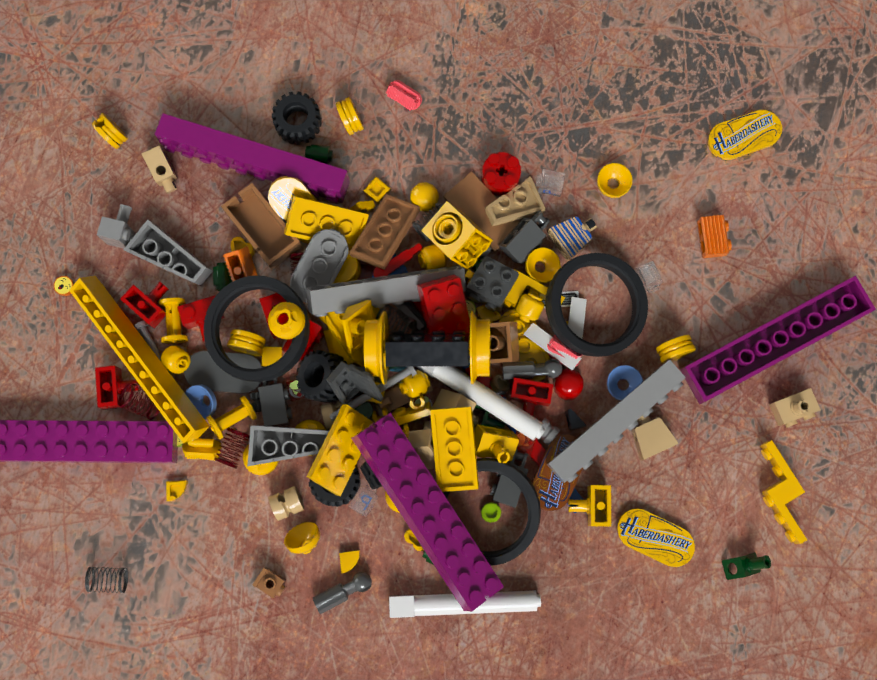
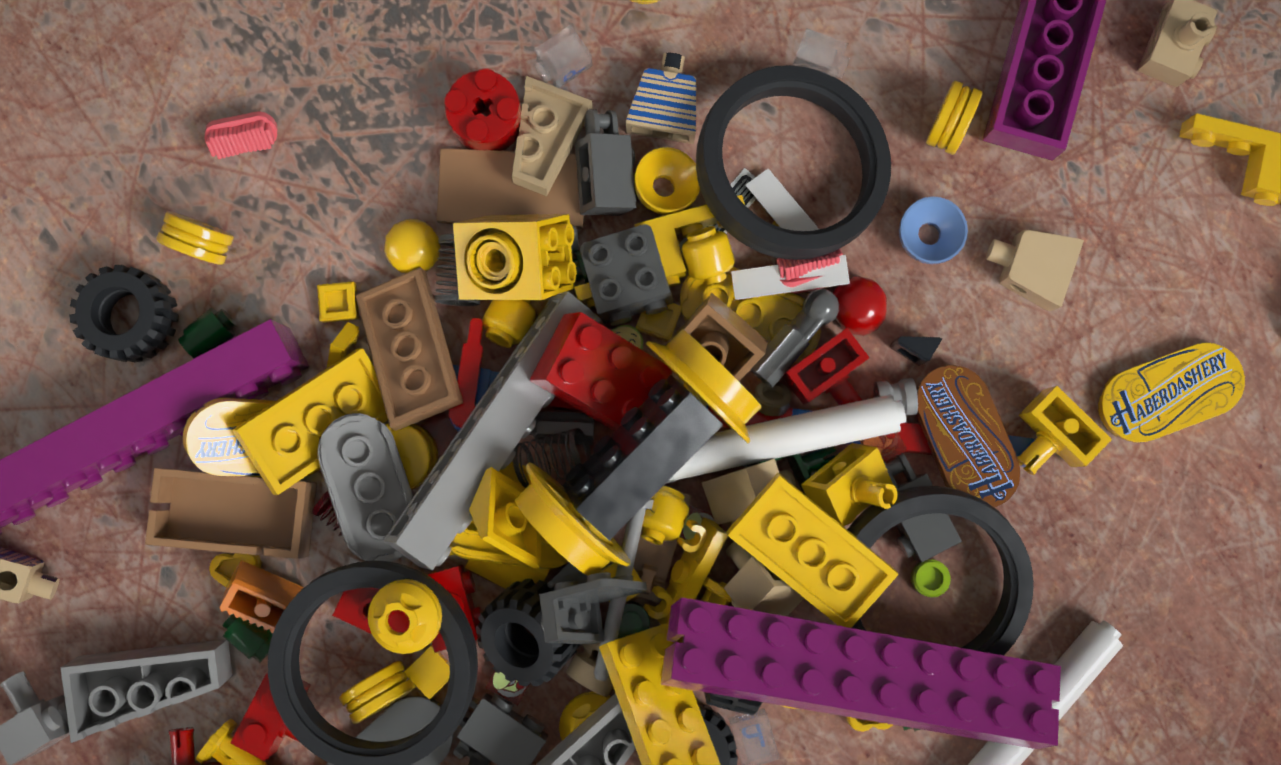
camera: 45 degrees left, 5 degrees up
light grey brick [547,359,686,483] -> none

